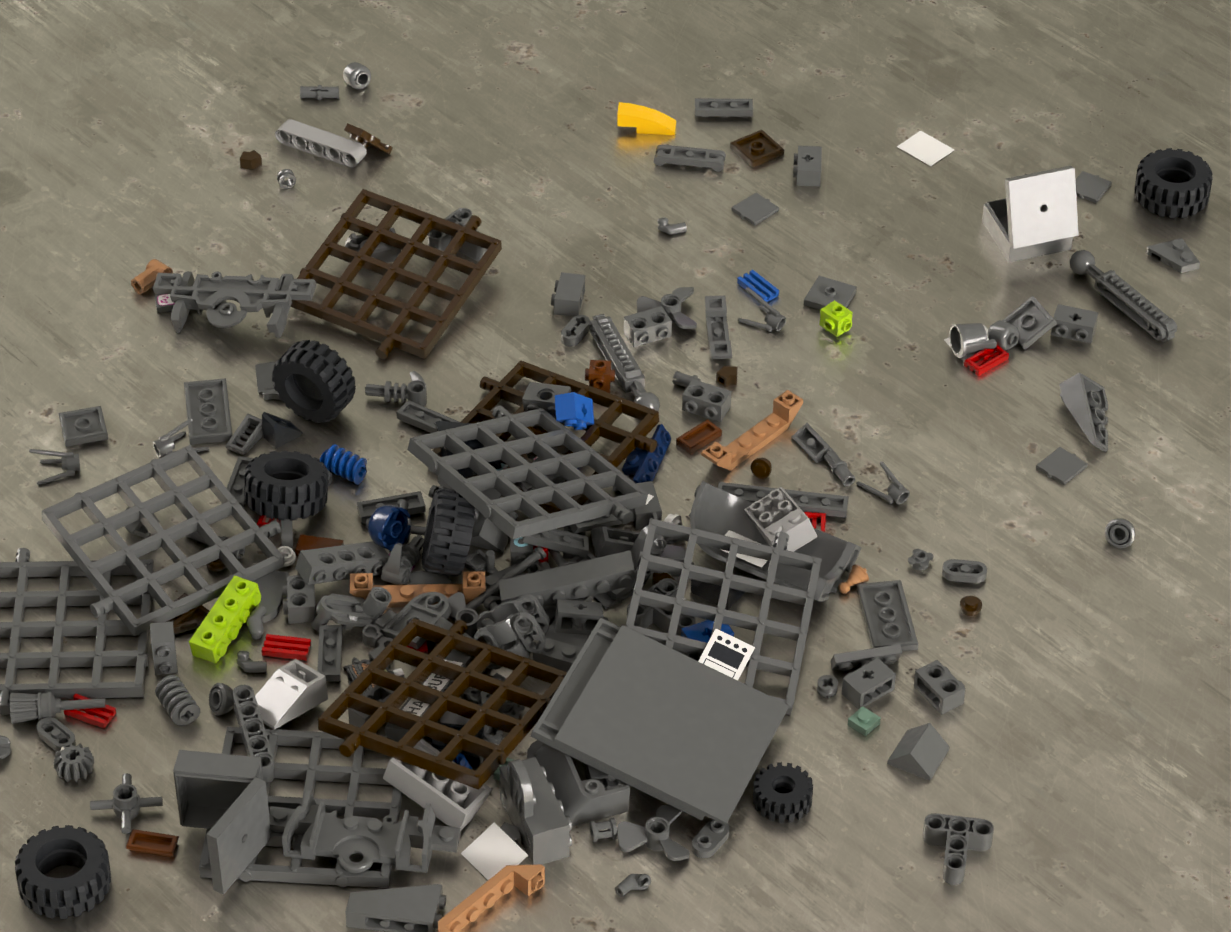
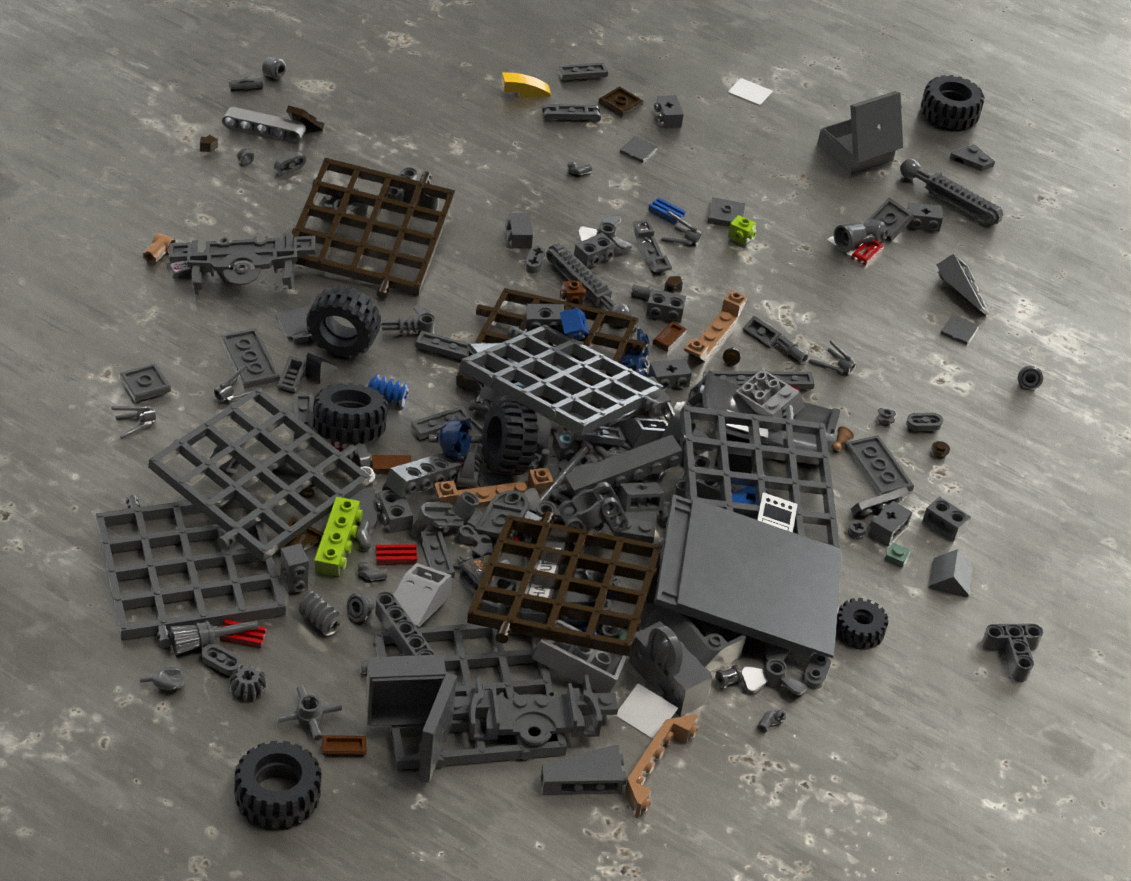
camera: 20 degrees left, 0 degrees up
none -> dark grey plate [274,152,306,175]
none -> dark grey brick [648,359,692,390]

